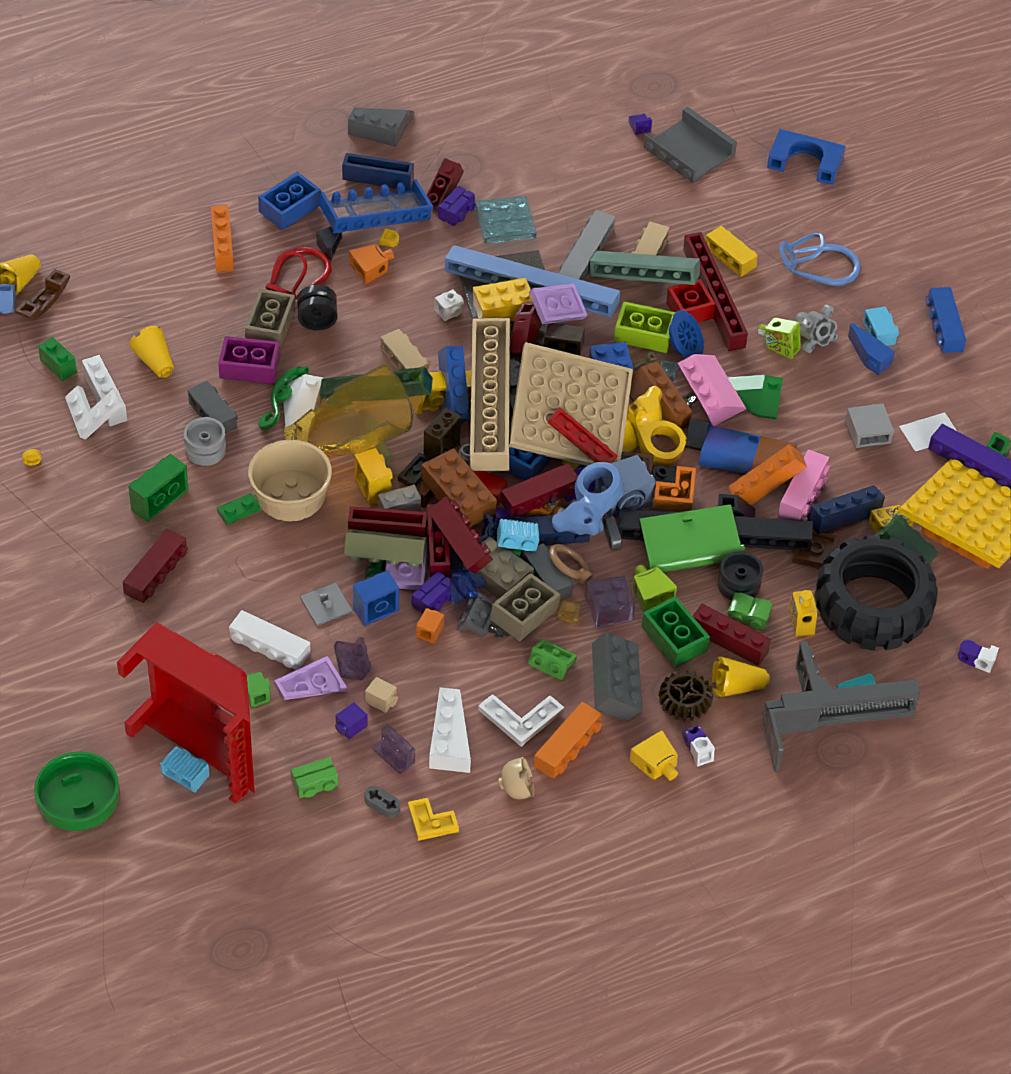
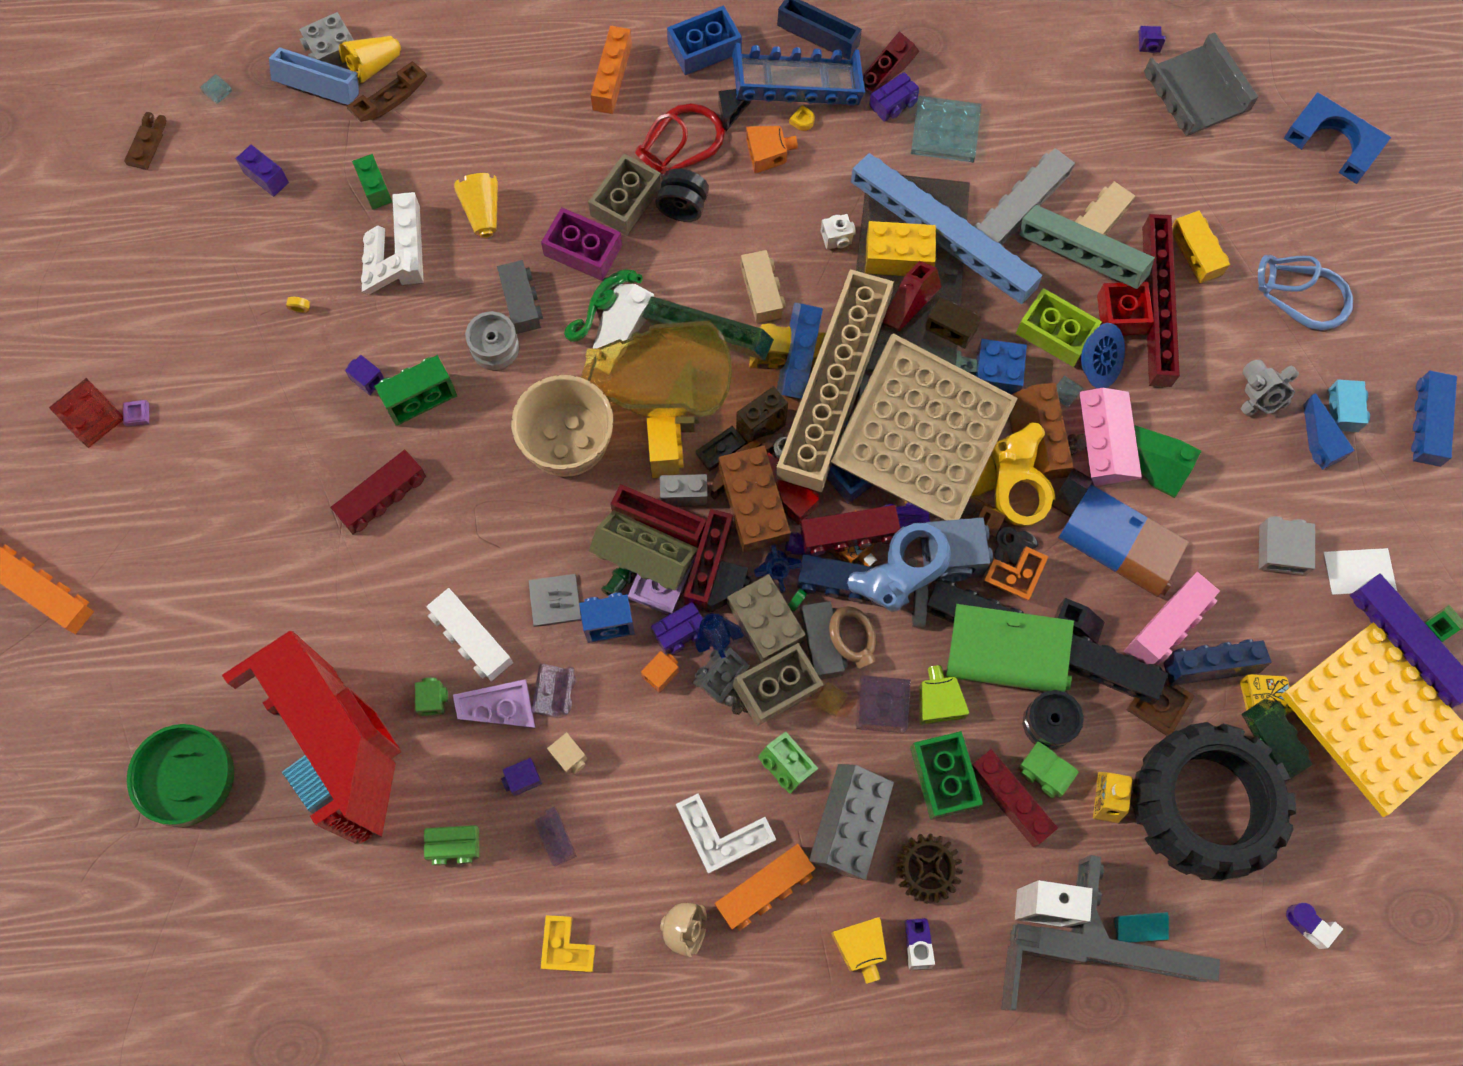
camera: 20 degrees right, 20 degrees up
green plate [217,493,261,525] -> none
dark grey beam [365,787,400,818] -> none
dark red brick [428,496,493,574] -> none
white wedge [429,687,471,773] -> none
medium azure brick [497,518,539,552] -> none
lavender plate [529,283,588,325] -> none
red tile [547,407,618,463] -> none
dark tan hand [633,352,658,370] -> none
yellow cone [712,657,770,697] -> none
orange brick [729,444,807,506] -> none
lime torso [758,318,801,359] -> none
none -> dark purple brick [345,355,385,396]
none -> white brick [1015,880,1092,928]

